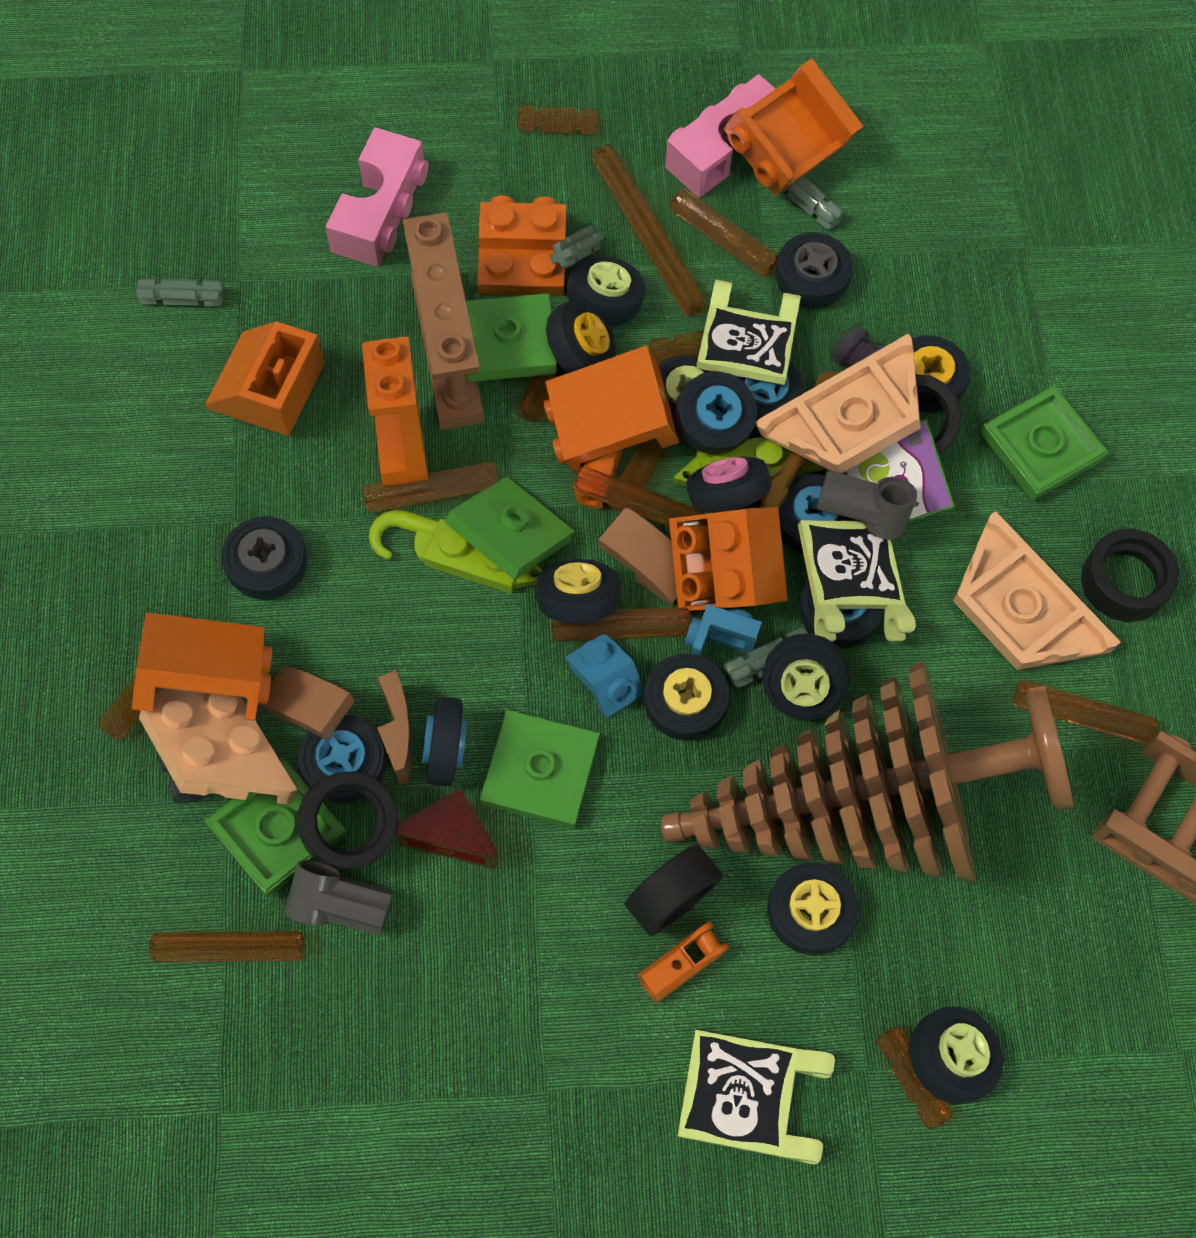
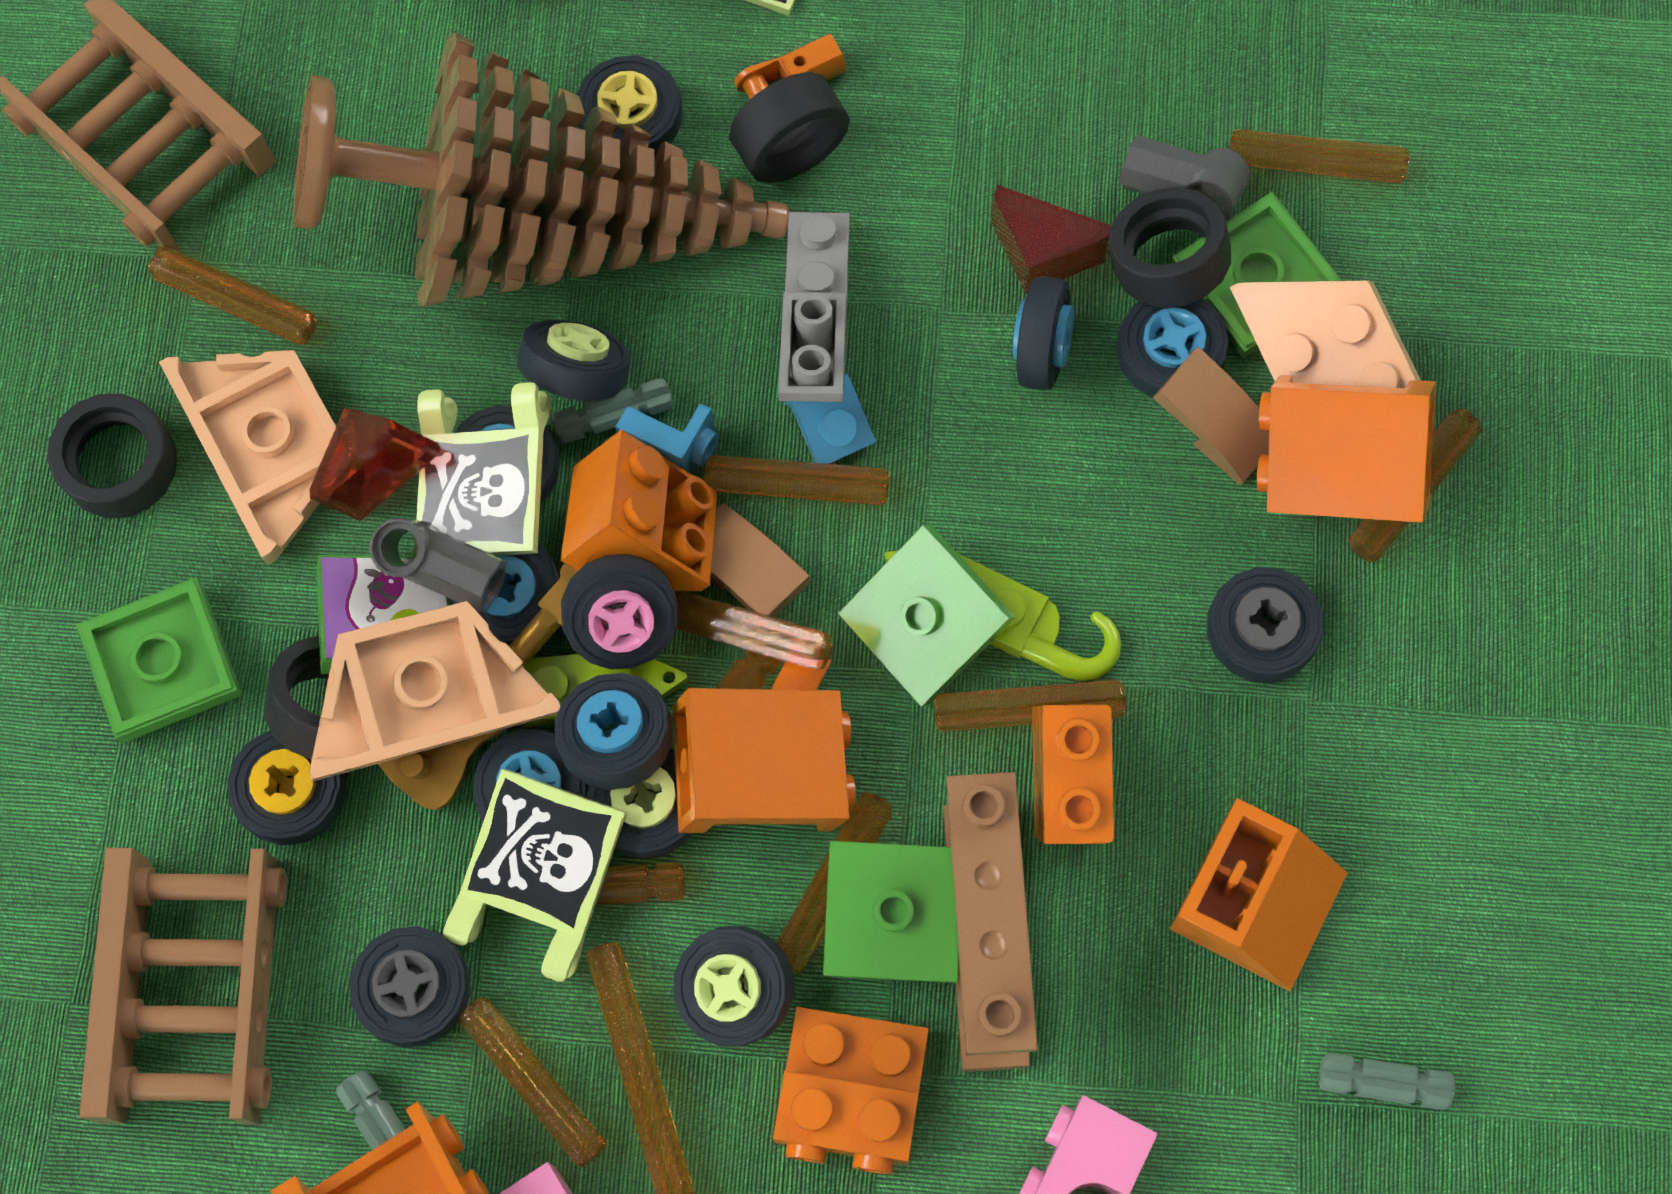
camera: 165 degrees left, 5 degrees up
medium nougat slope [377,670,413,785] -> none
bright green plate [479,709,600,829] -> none
black wheel [535,559,621,624] -> none
black wheel [546,299,616,373] -> none
sand green axle [550,226,604,269] -> none
black wheel [643,653,730,741] -> none
wheel [830,324,885,367] -> none
none -> medium nougat fence [79,848,287,1125]
none -> clear red slope [309,407,441,521]
none -> light grey slope [778,212,850,402]

